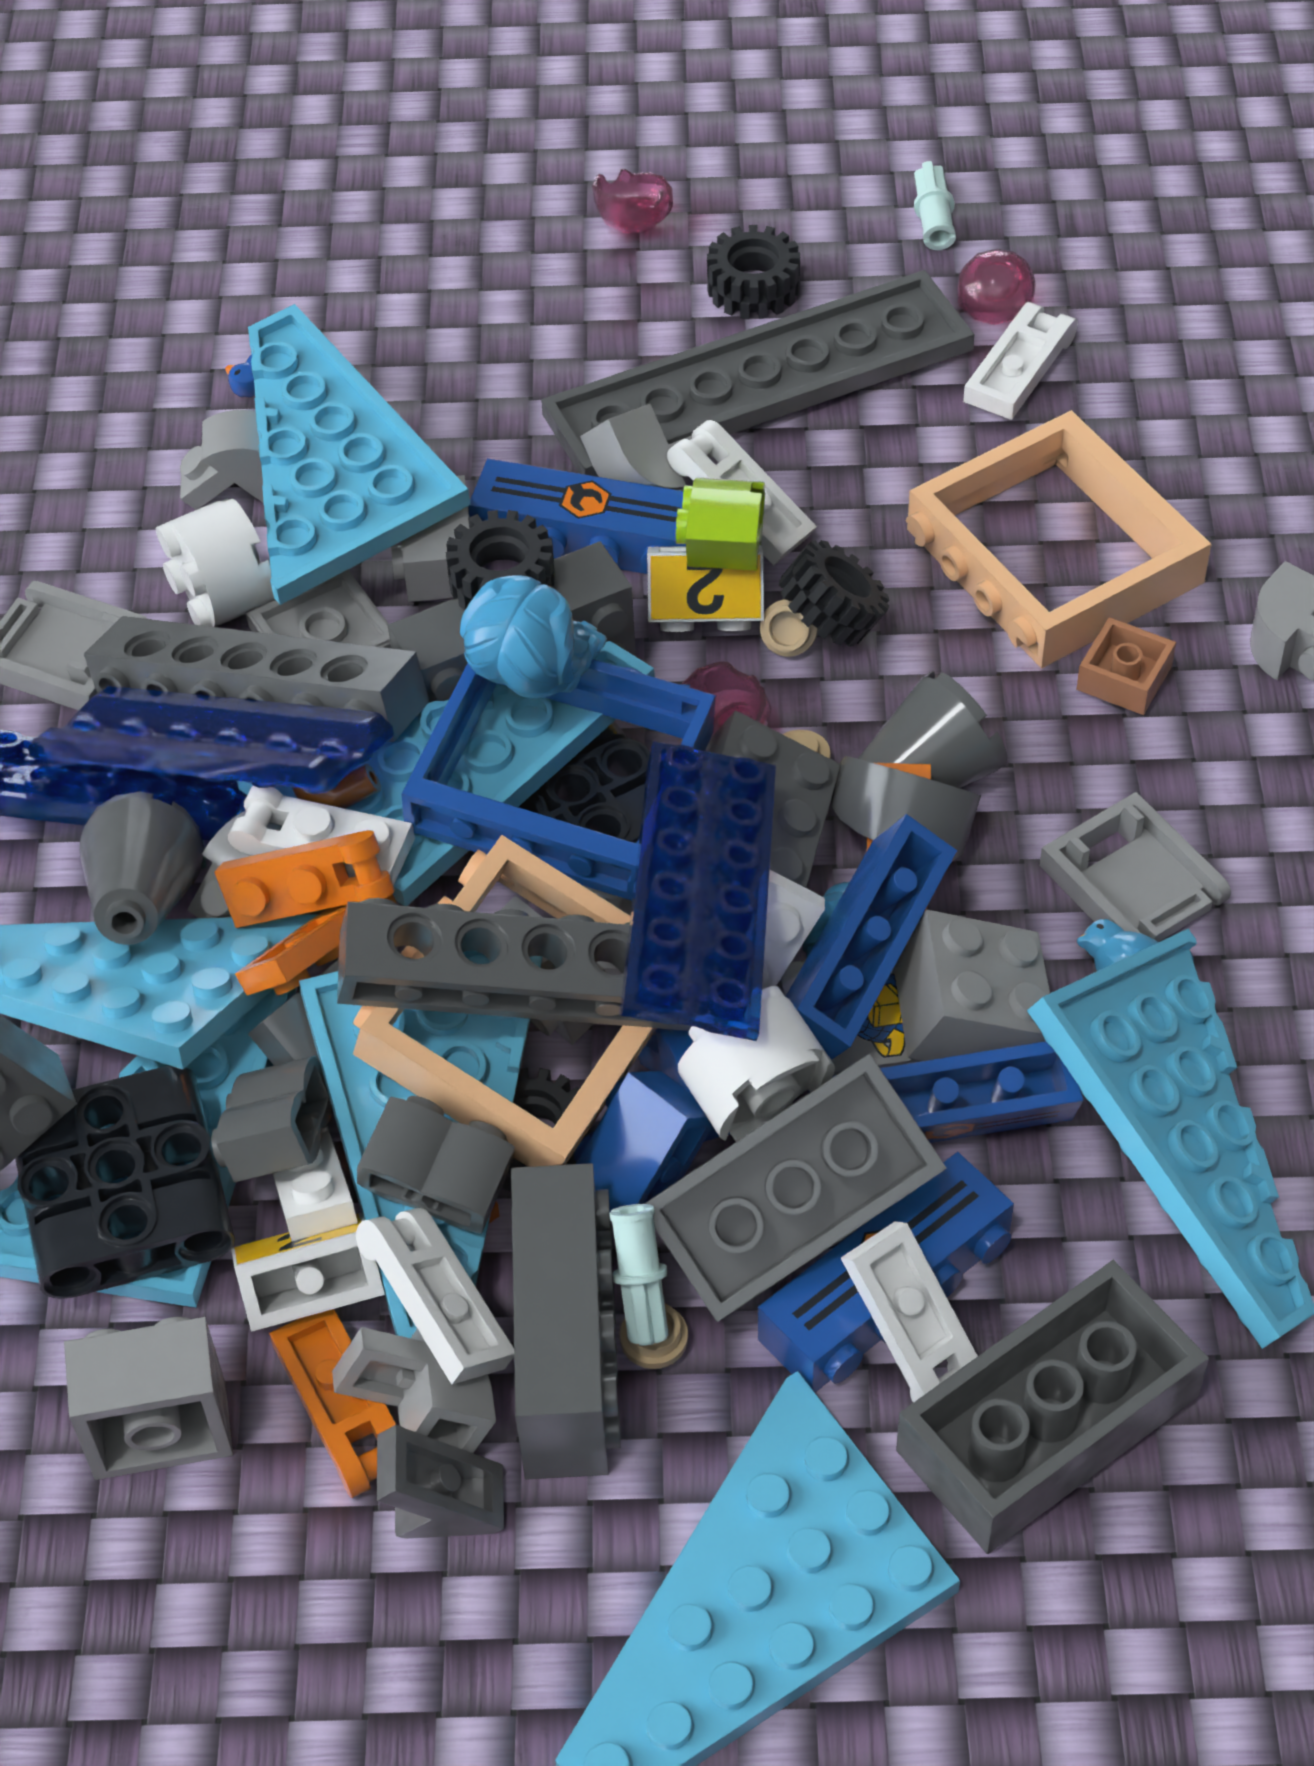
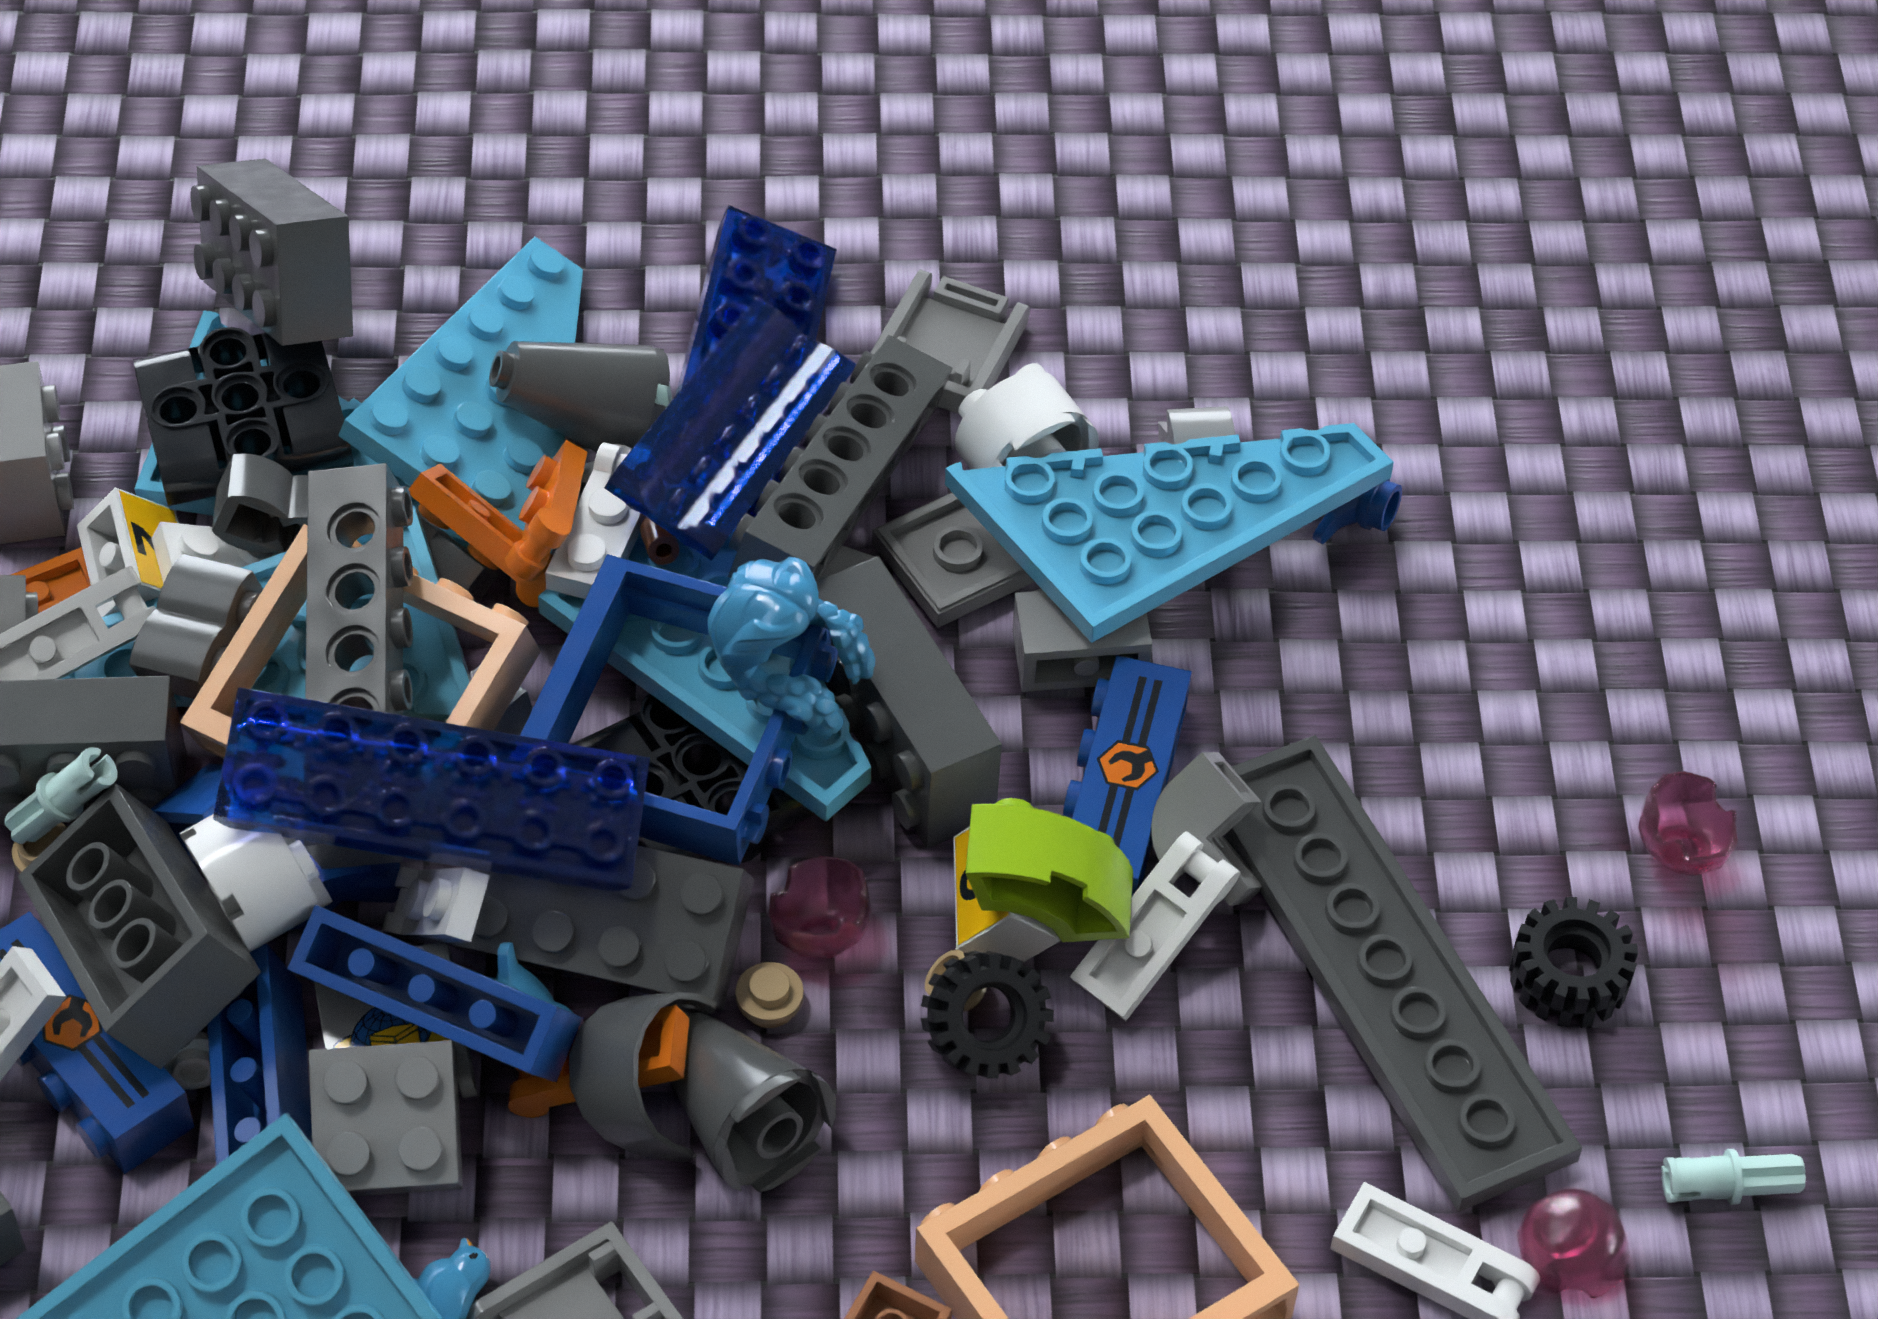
camera: 85 degrees right, 0 degrees up
black tyre [445,510,555,610] -> none

